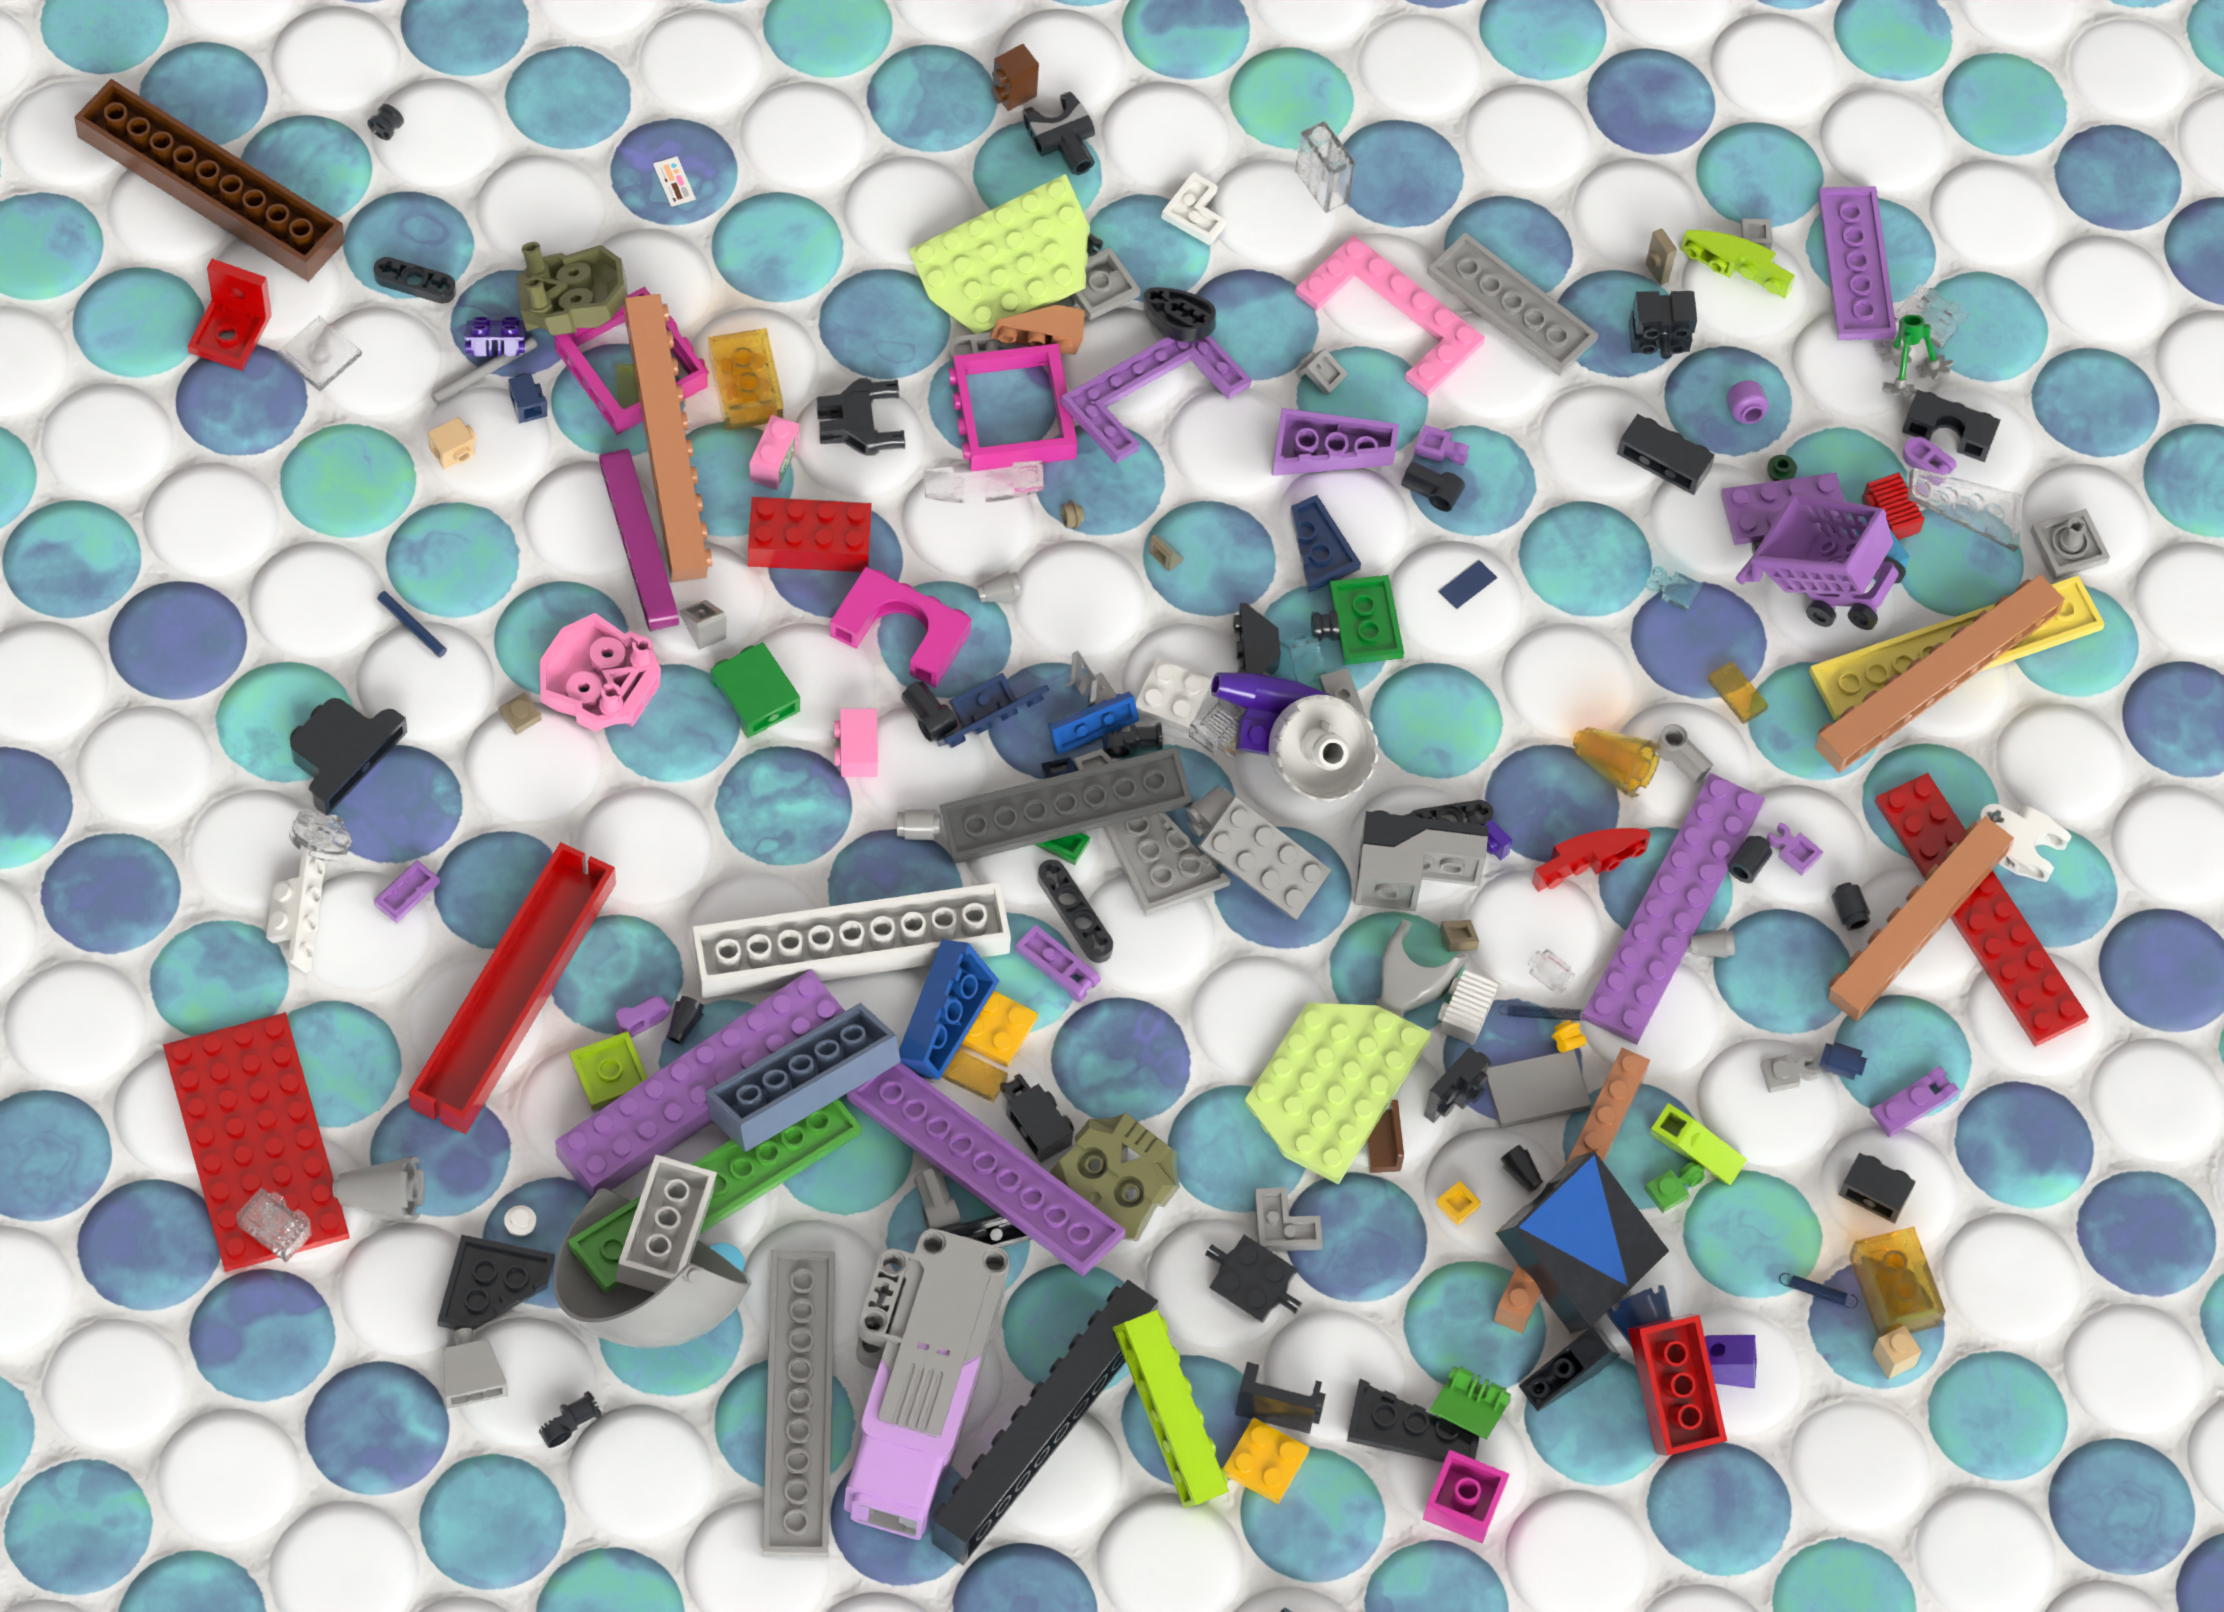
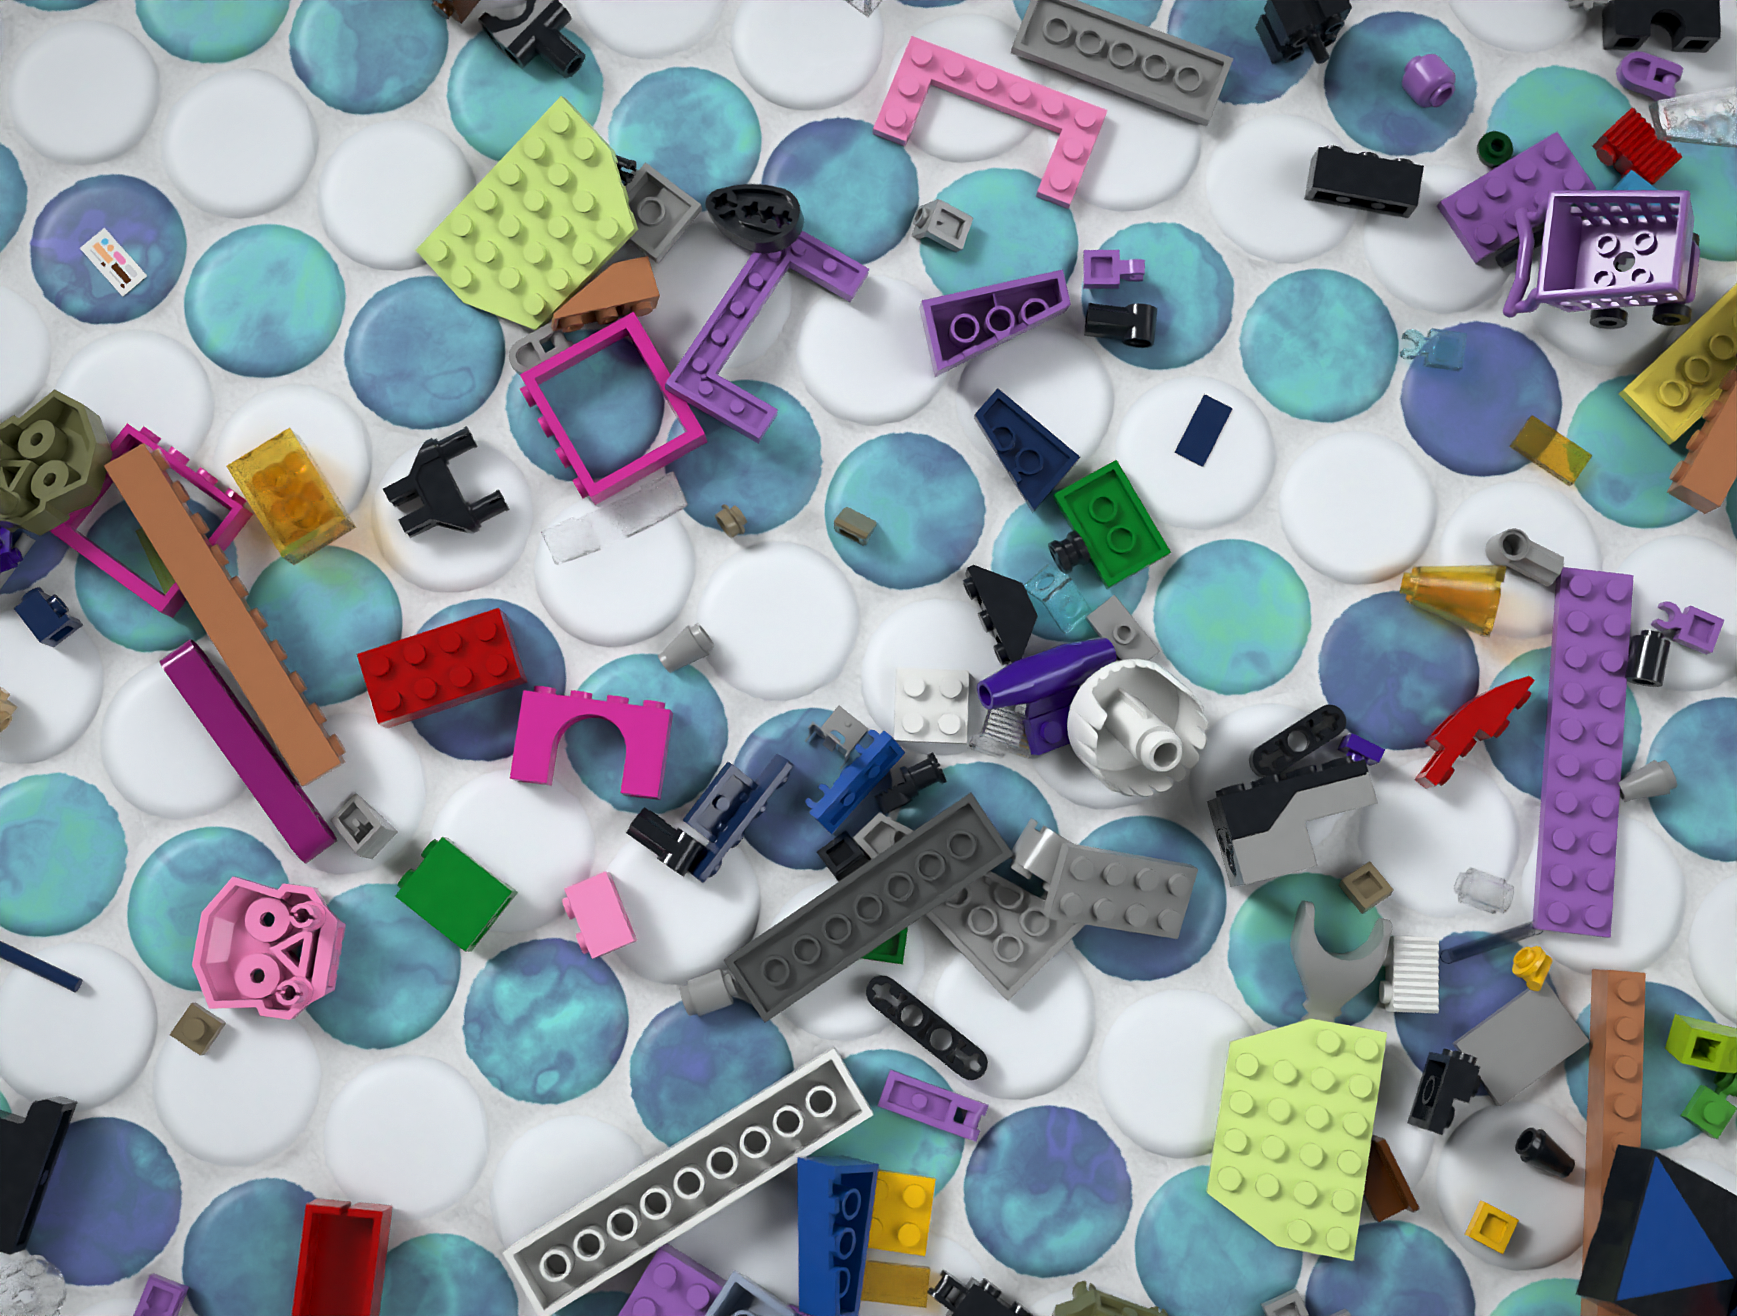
camera: 20 degrees left, 20 degrees up
bright pink brick [750,415,800,490] -> none
white plate [1161,172,1226,246] -> none

